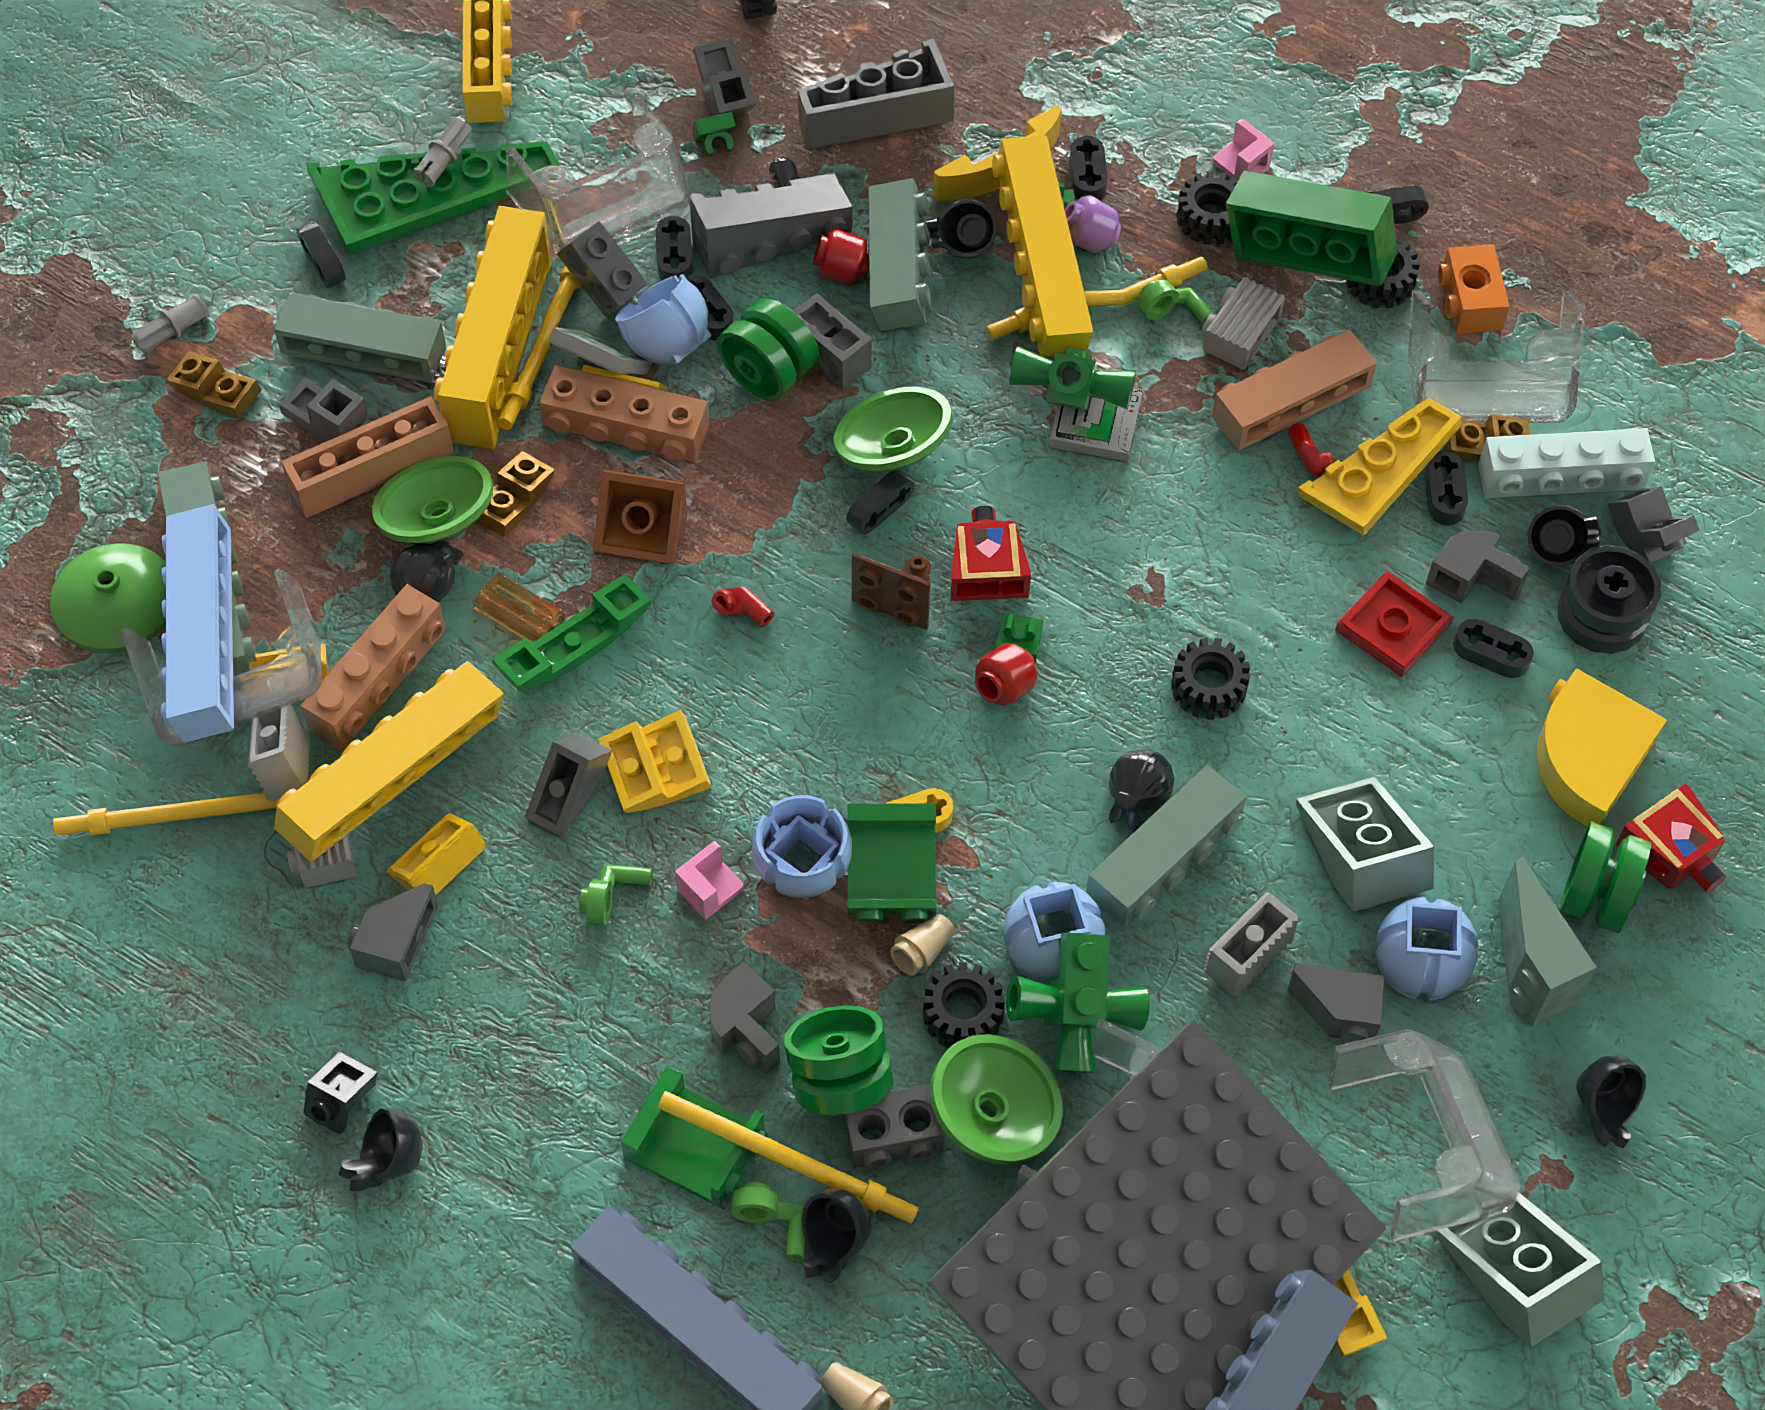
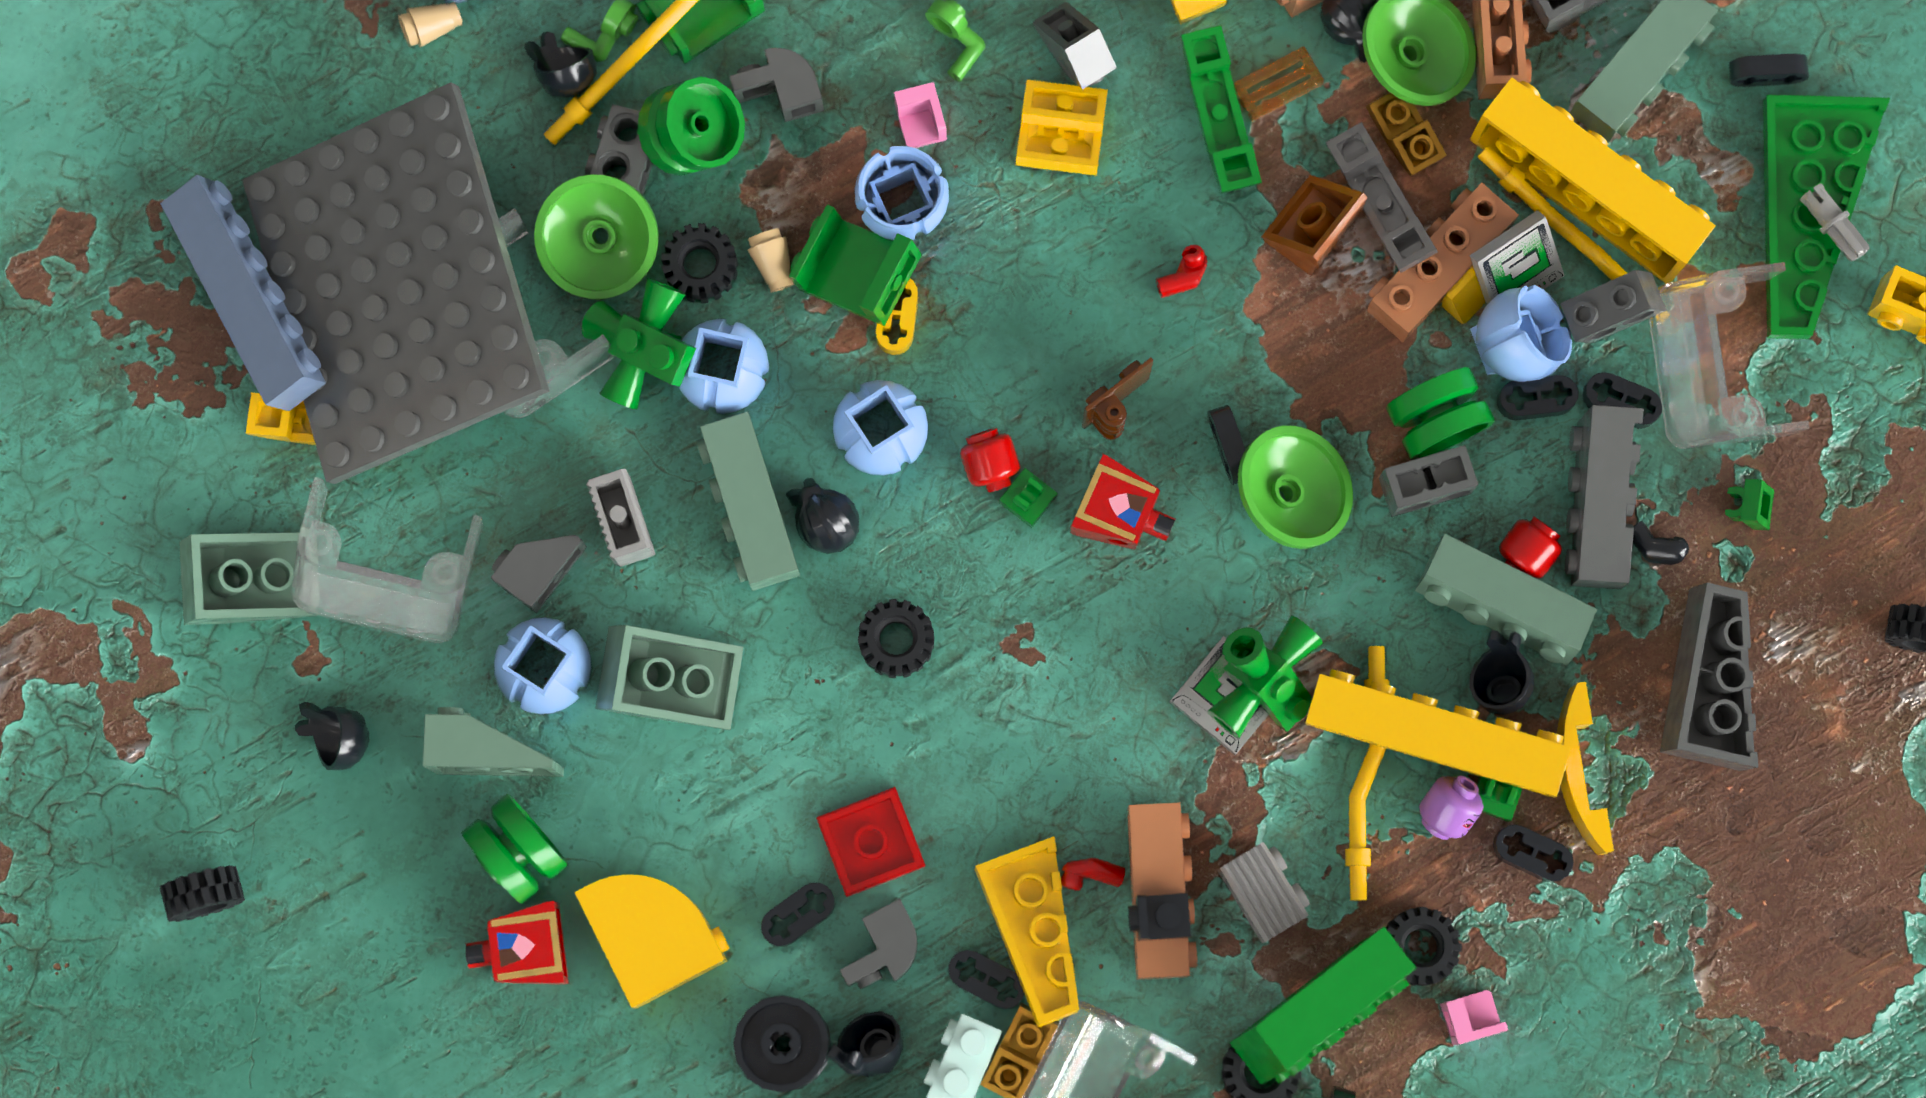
camera: 120 degrees right, 20 degrees up
dark grey brick [693,38,756,116] -> none
bright green plate [1138,280,1214,325] -> none
none -> light blue piece [833,380,928,475]
none -> black bracket [1128,893,1191,941]
none -> flat silver slope [1325,122,1438,273]

